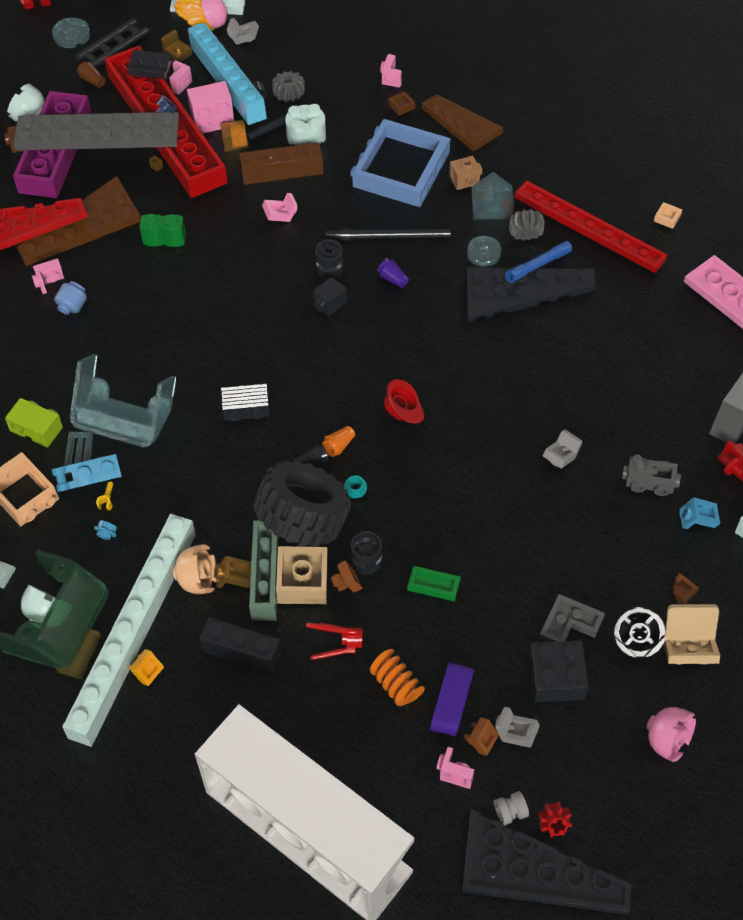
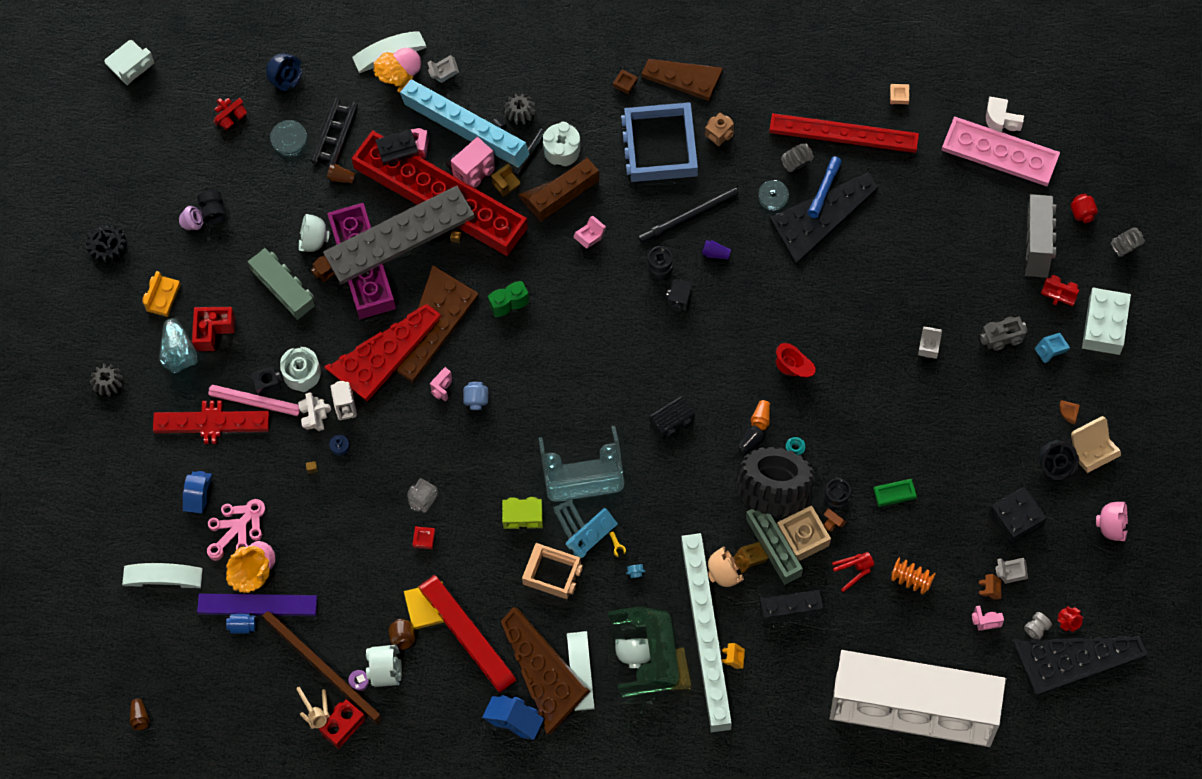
camera: 25 degrees left, 10 degrees up
dark blue tile [156,95,177,113] -> none
pearl gold bracket [161,30,193,63] -> none
bright pink bracket [380,54,402,87] -> none
dark purple beam [430,662,474,737] -> none
clear light blue slope [472,172,514,219] -> none
dark grey plate [539,594,605,642] -> none

